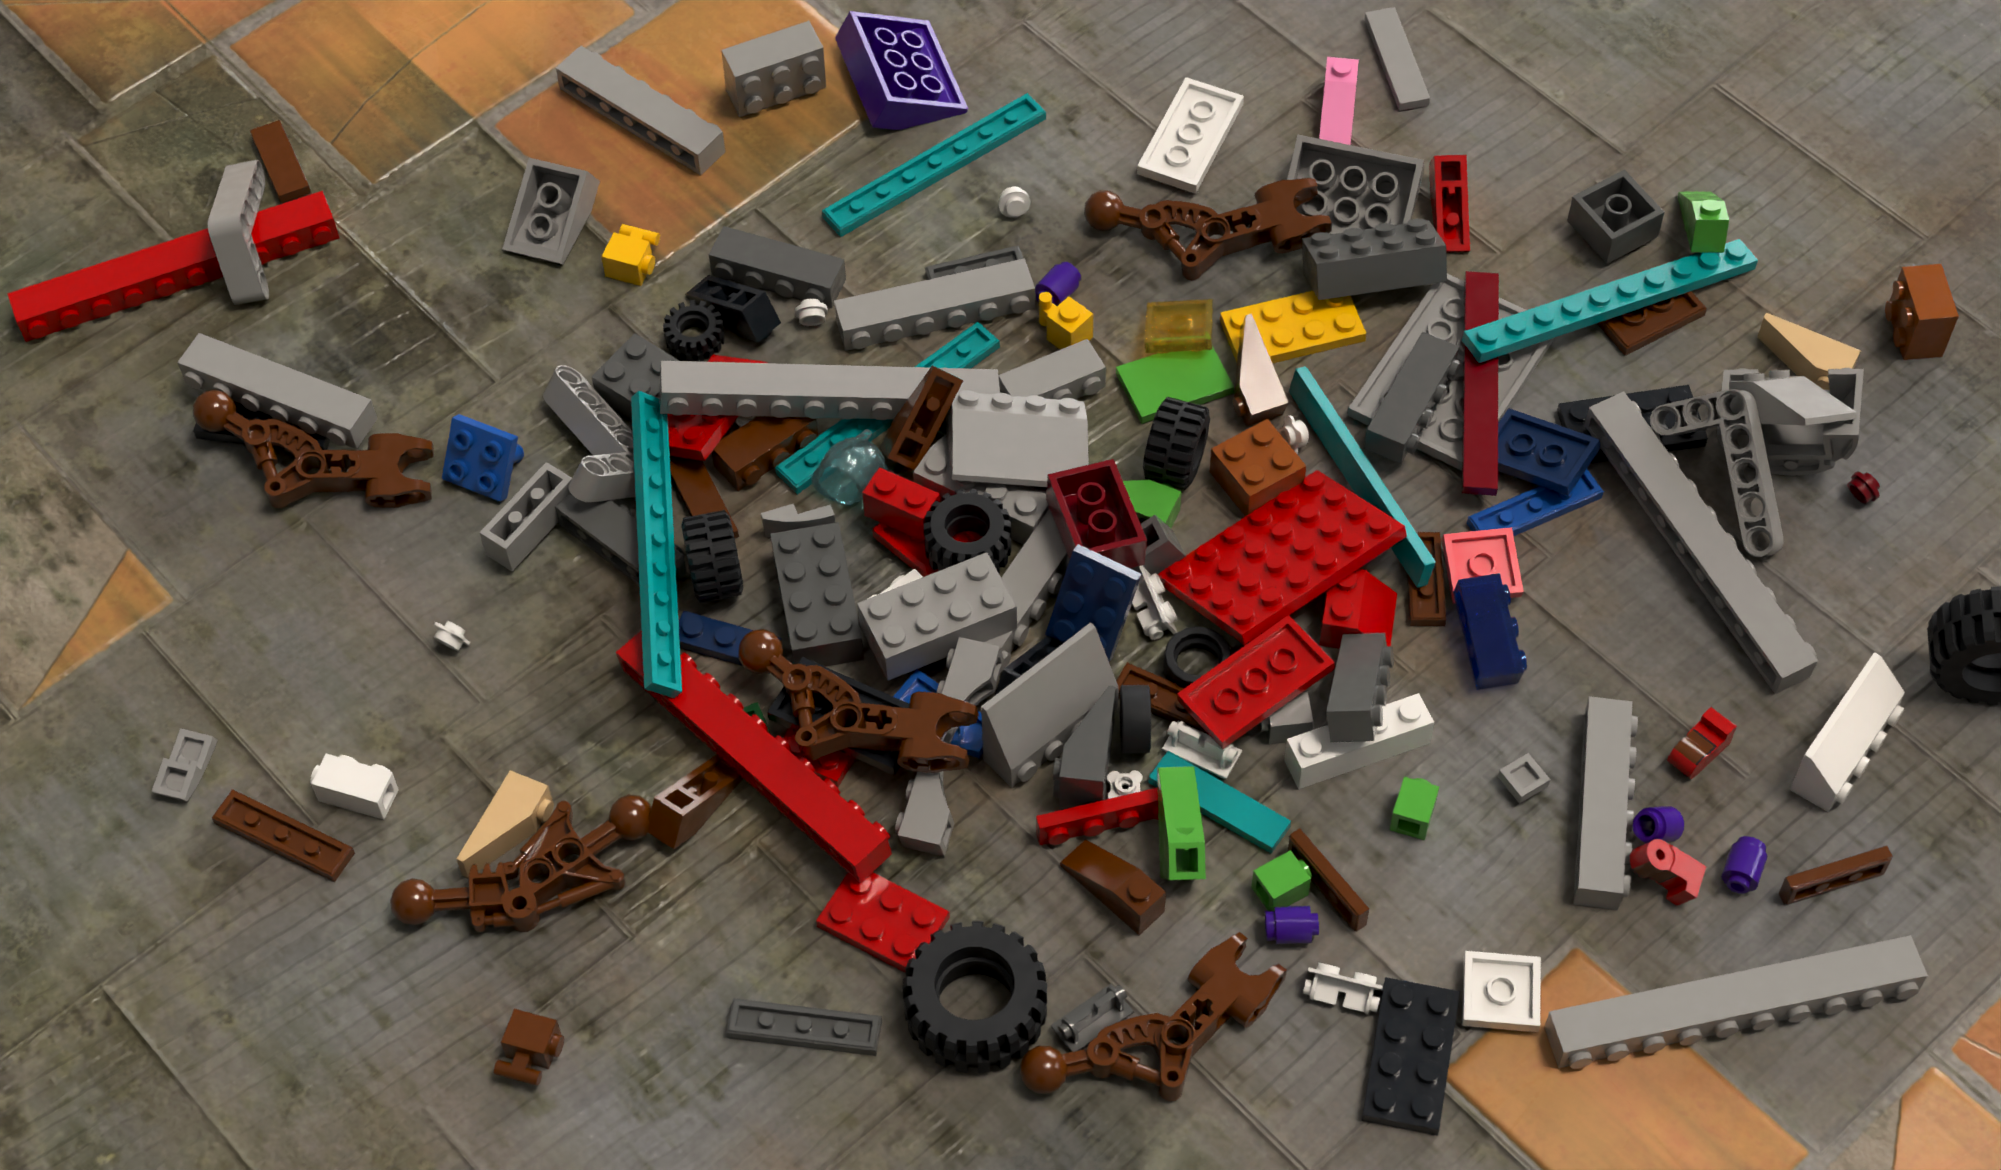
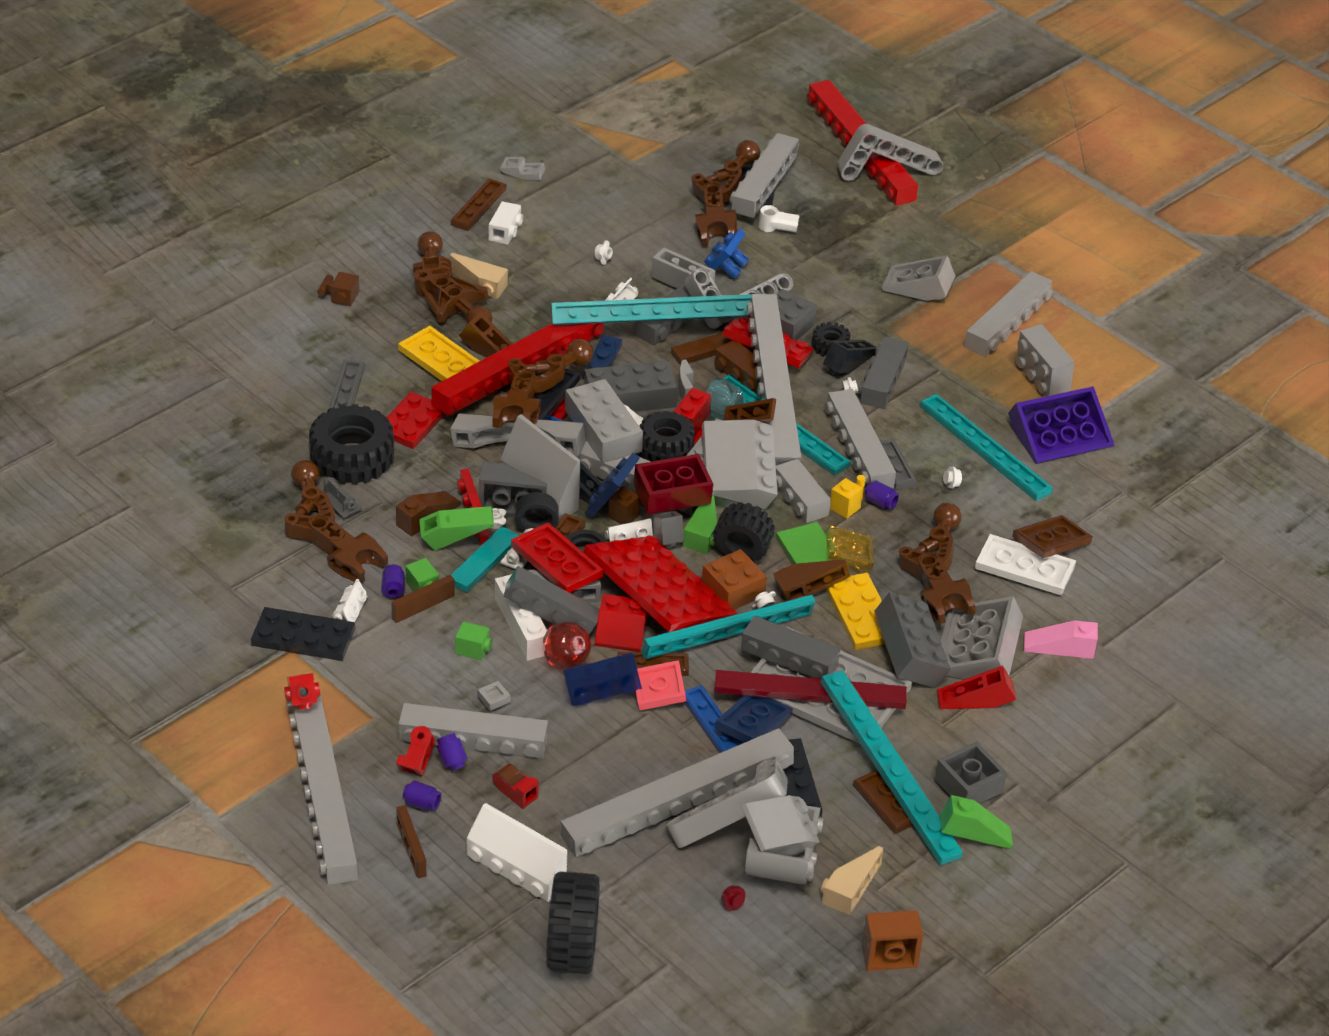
camera: 85 degrees right, 15 degrees down
reddish brown tile [250,120,311,203] -> none
yellow brick [601,224,660,286] -> none
black tyre [681,510,744,603] -> none
light grey tile [1364,7,1430,111] -> none
white plate [1462,951,1541,1032] -> none
none -> red brick [284,673,320,710]
none -> yellow plate [398,326,480,381]
none -> clear red cylinder [543,622,591,669]
none -> white hinge [605,278,638,301]
none -> white piece [758,205,799,233]
none -> reddish brown tile [1012,515,1093,559]

